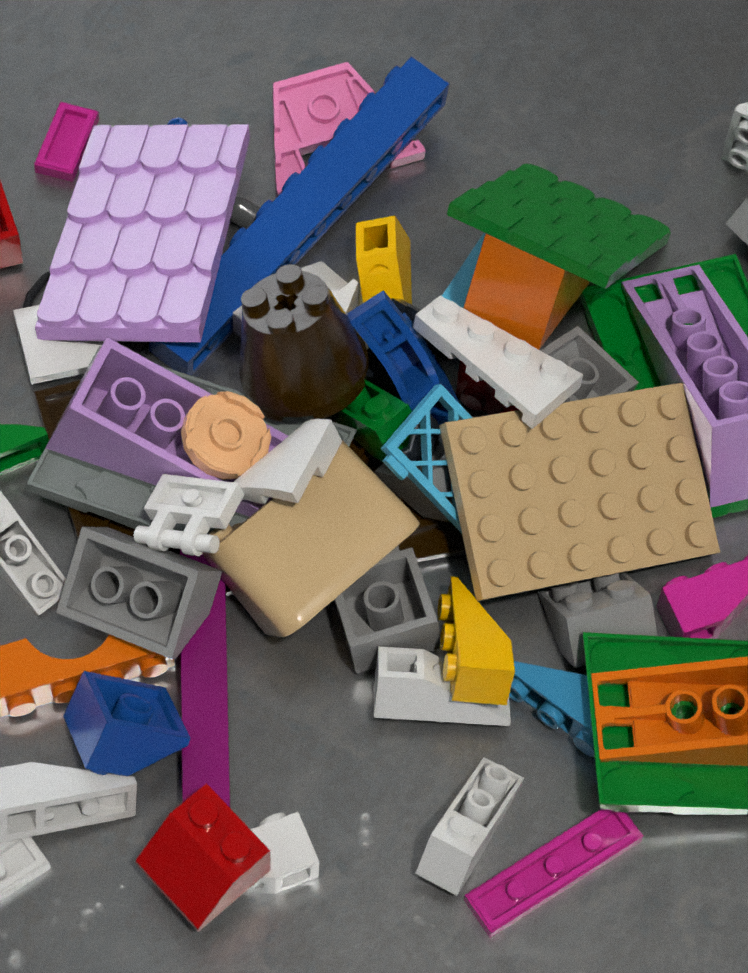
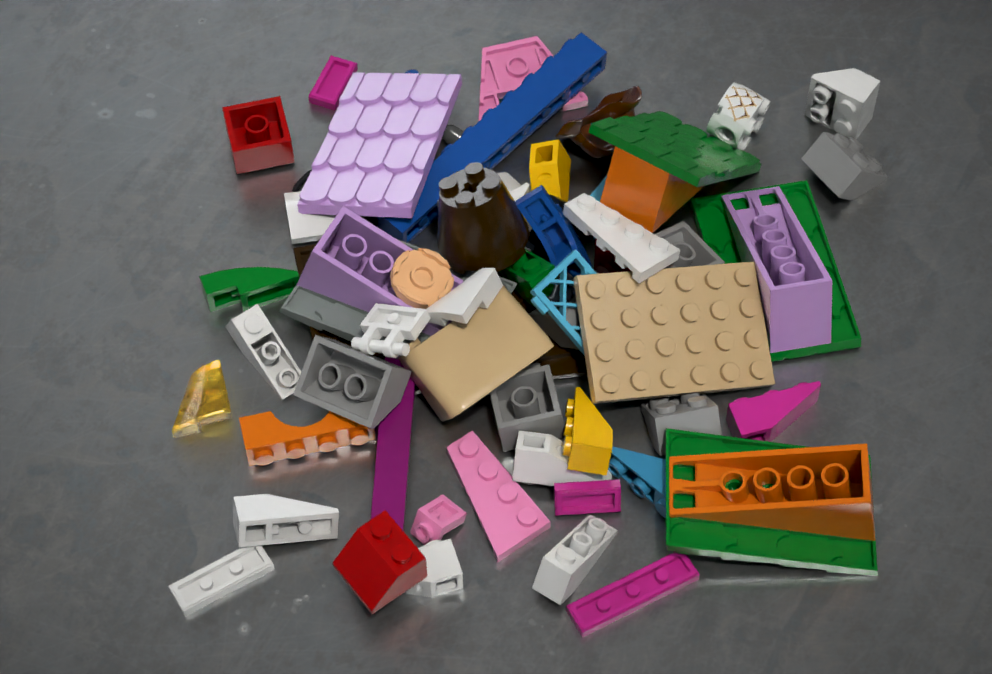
camera: 10 degrees right, 5 degrees down
blue slope [63,671,191,776] -> none
none -> bright pink bracket [410,494,467,545]
none -> bright pink wing [446,430,551,563]
none -> dark pink tile [554,479,621,516]
none -> reddish brown piece [555,85,642,159]
none -> white brick [706,82,771,151]

